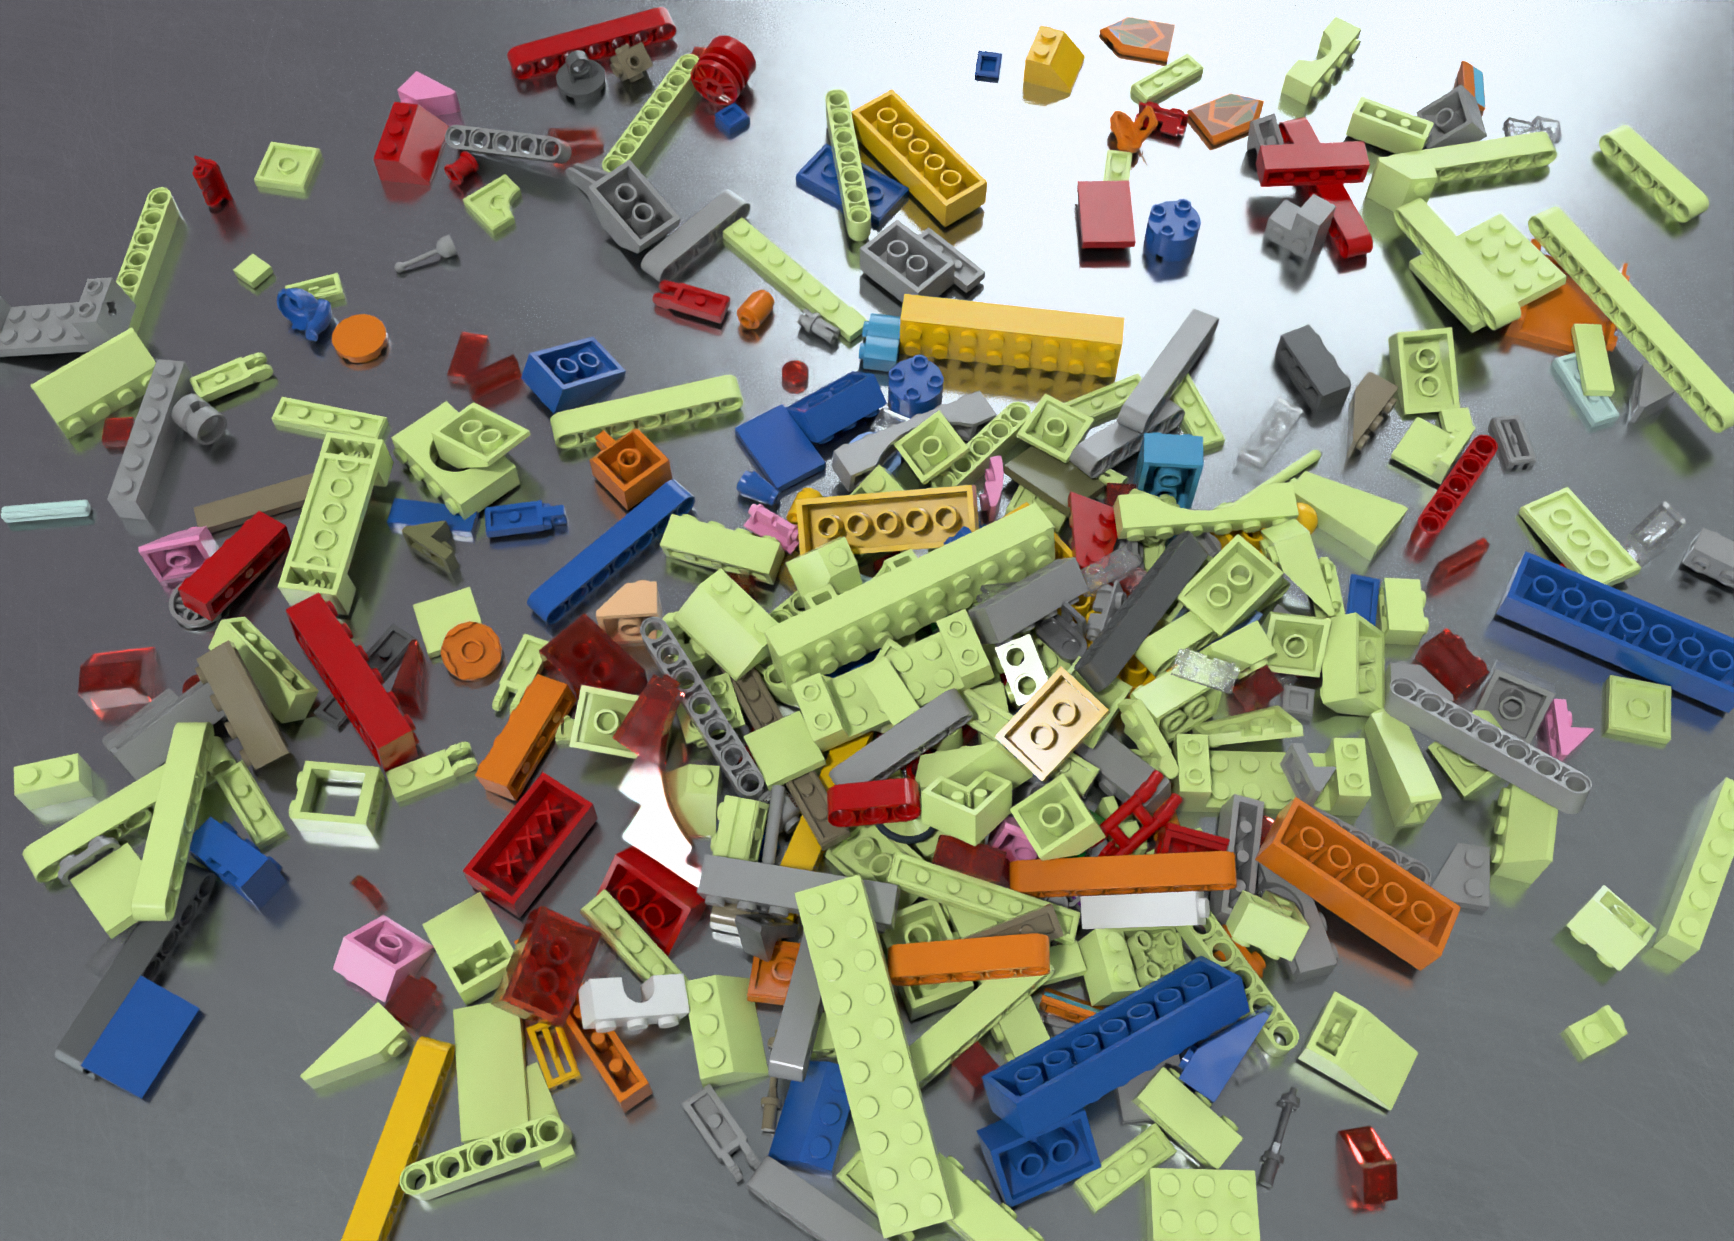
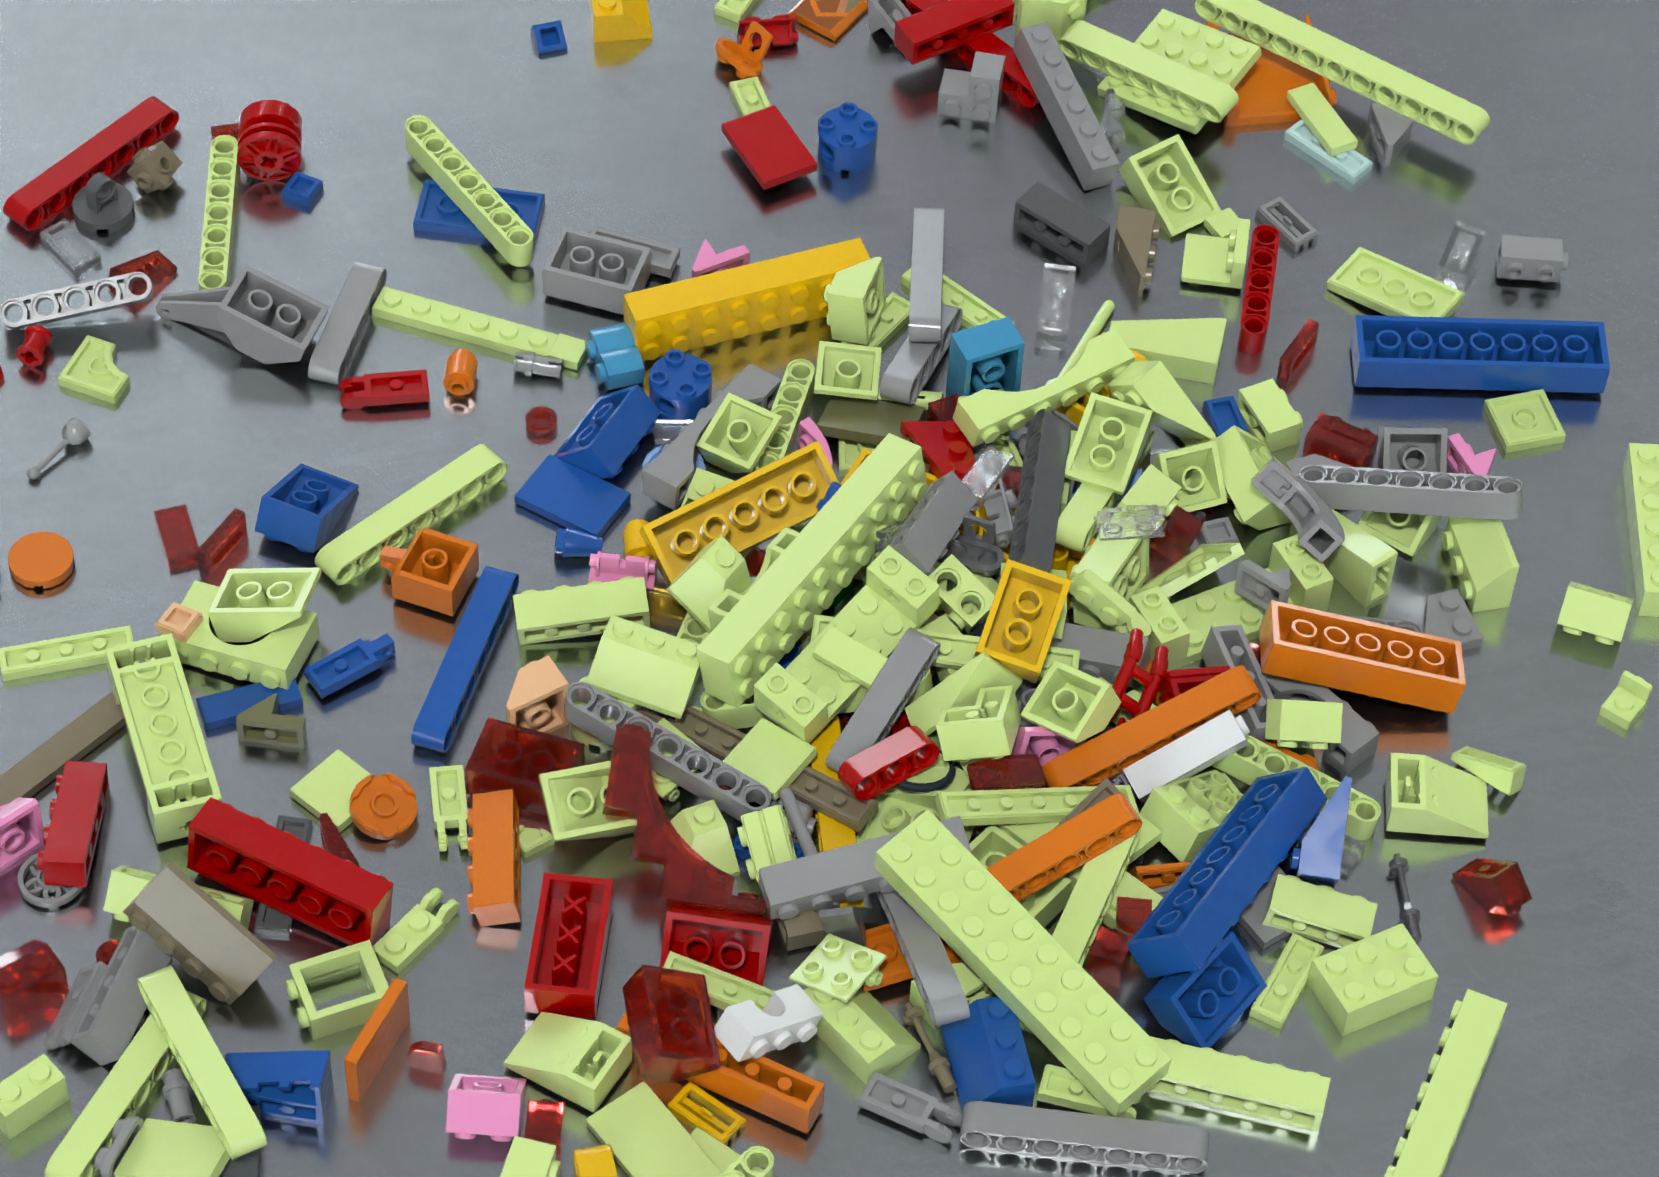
camera: 30 degrees left, 10 degrees down
yellowish green tile [214,760,287,850] -> none
yellow brick [851,89,987,227] -> none
none -> clear tile [40,219,101,276]
none -> light nougat tile [155,602,203,643]
none -> orange tile [344,977,410,1103]
none -> bright pink slope [692,239,750,278]
none -> yellowish green hinge [789,933,887,1002]
none -> yellowish green slope [824,257,886,345]
none -> light grey brick [1013,22,1120,191]
none -> clear slope [1101,88,1125,153]
none -> clear red tile [1116,896,1152,934]
none -> light grey arch [1251,456,1345,563]
none -> yellowish green slope [1451,746,1526,796]

